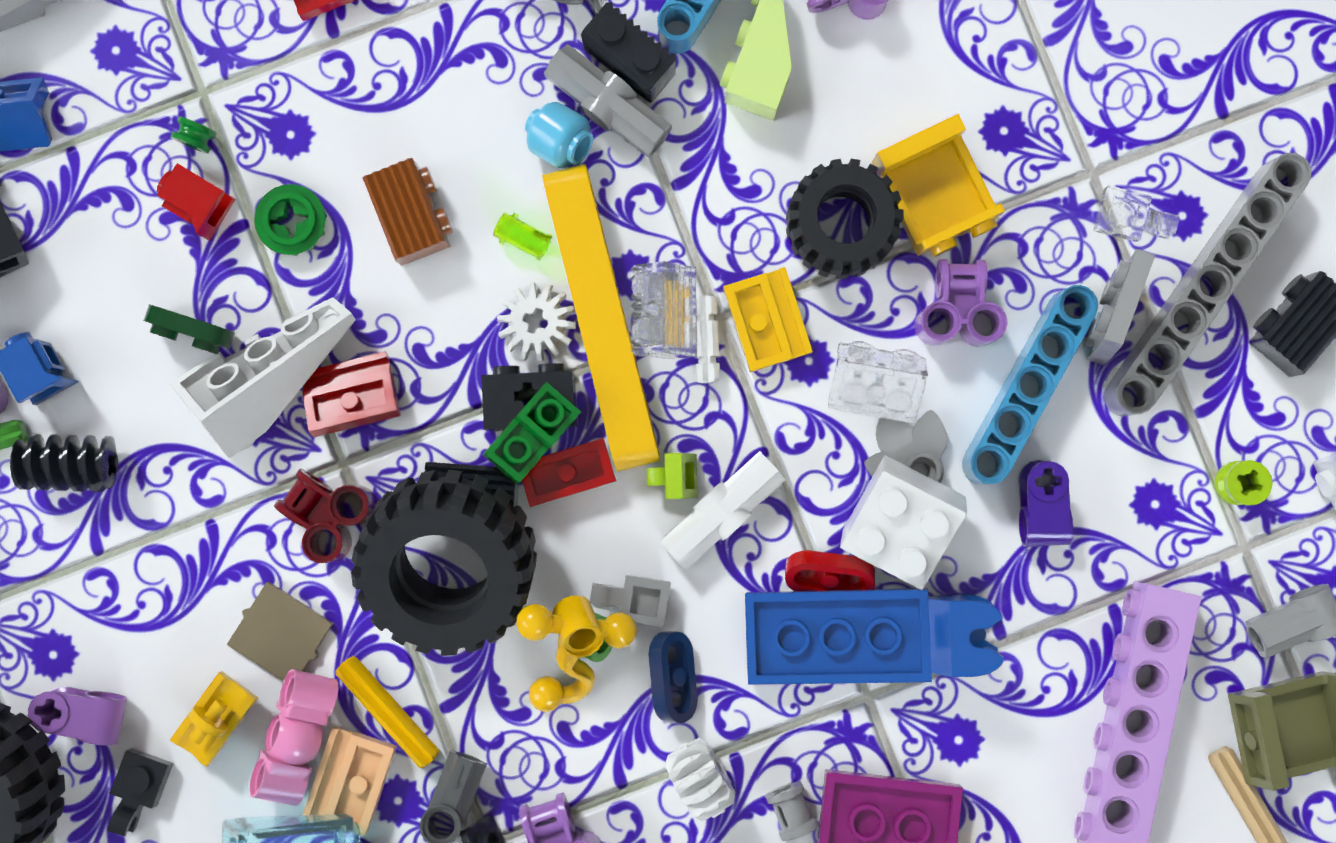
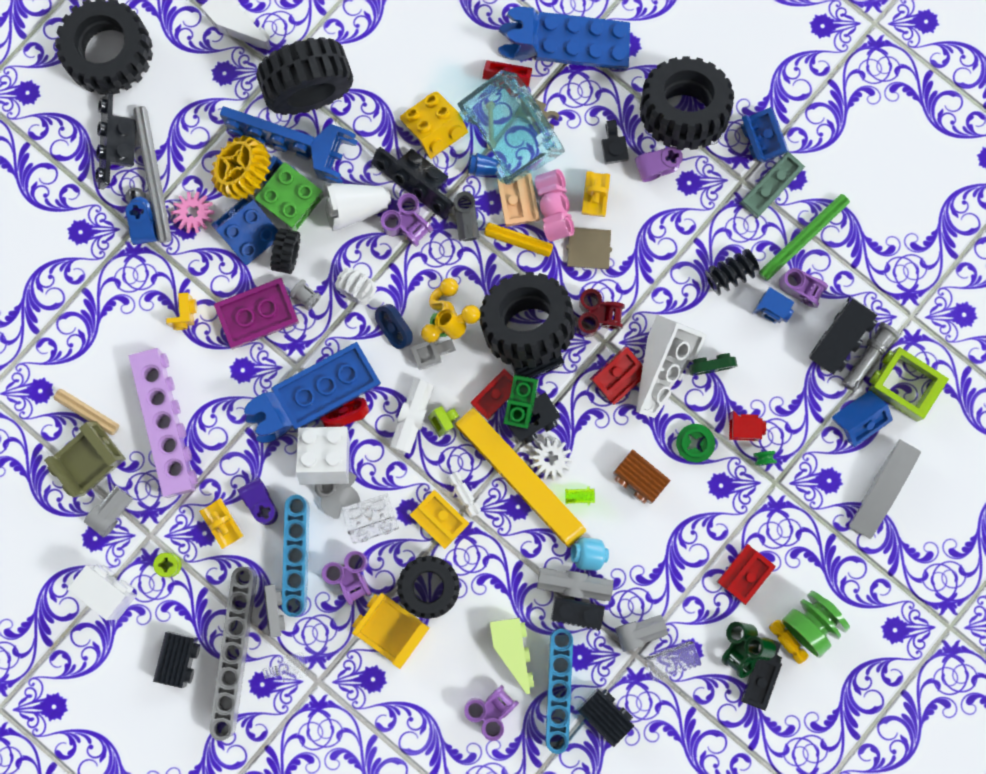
camera: 145 degrees right, 5 degrees down
clear brick [631,261,697,359] -> none
none -> yellow hips [199,498,244,549]

